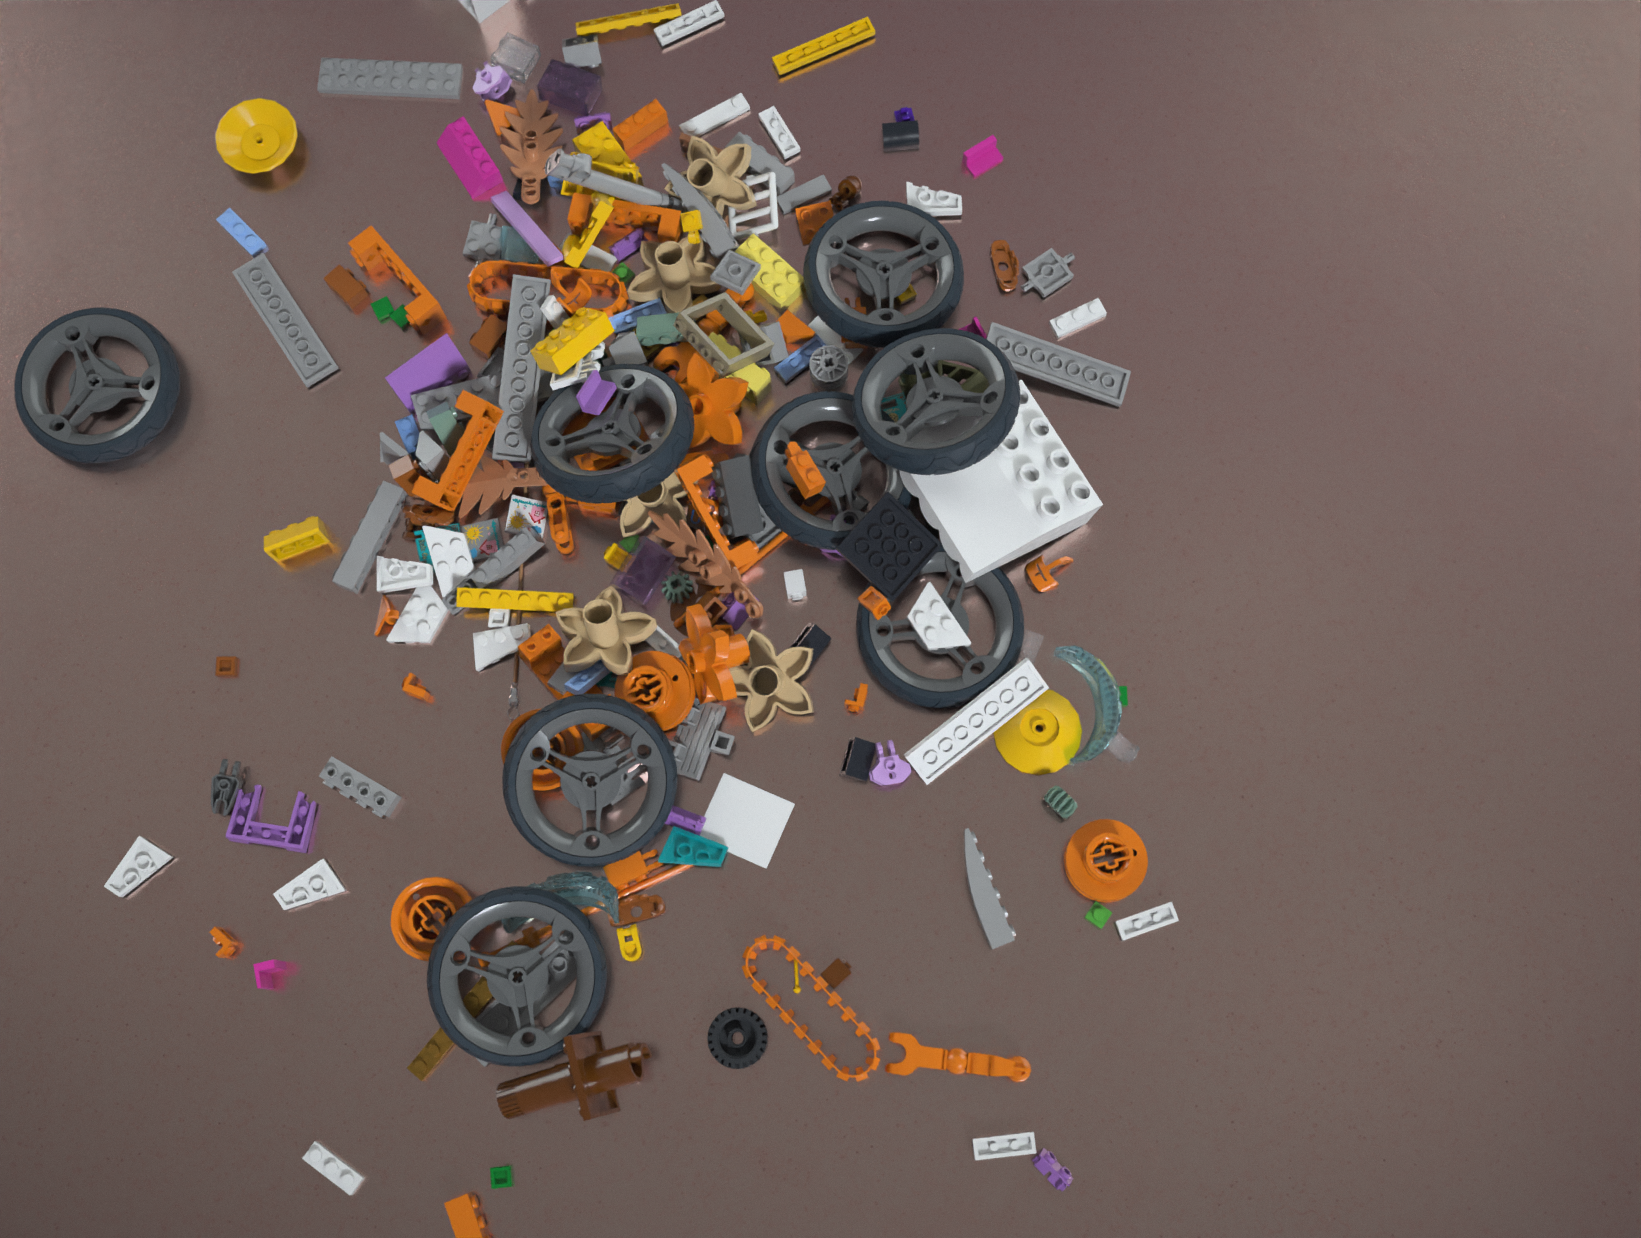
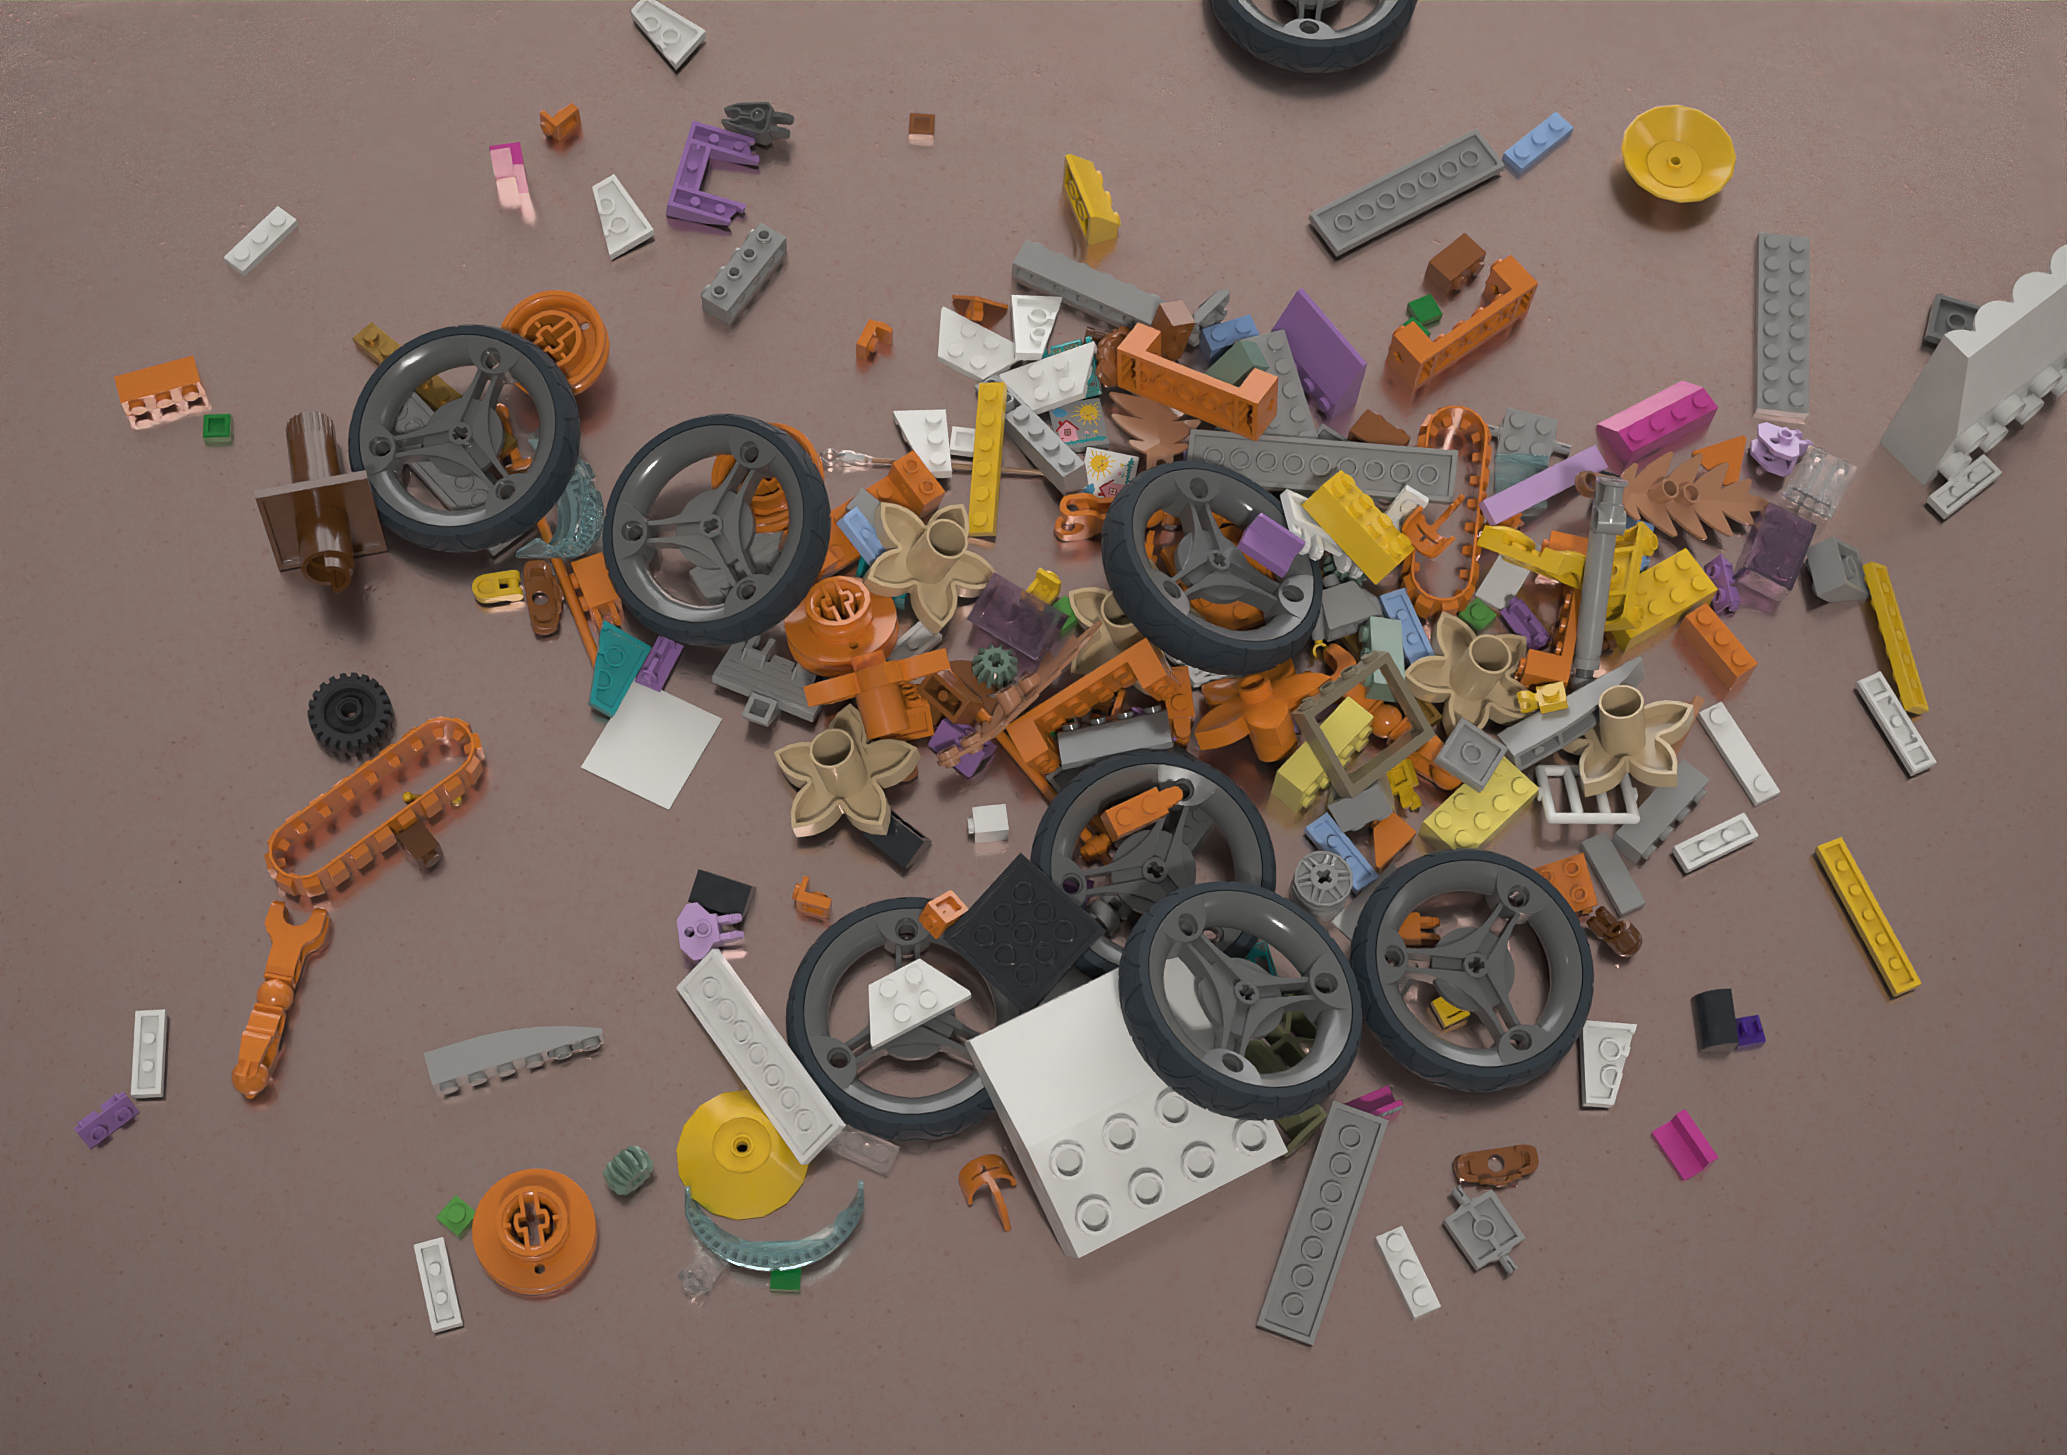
camera: 85 degrees right, 10 degrees down
light grey slope [416,430,450,482] -> none

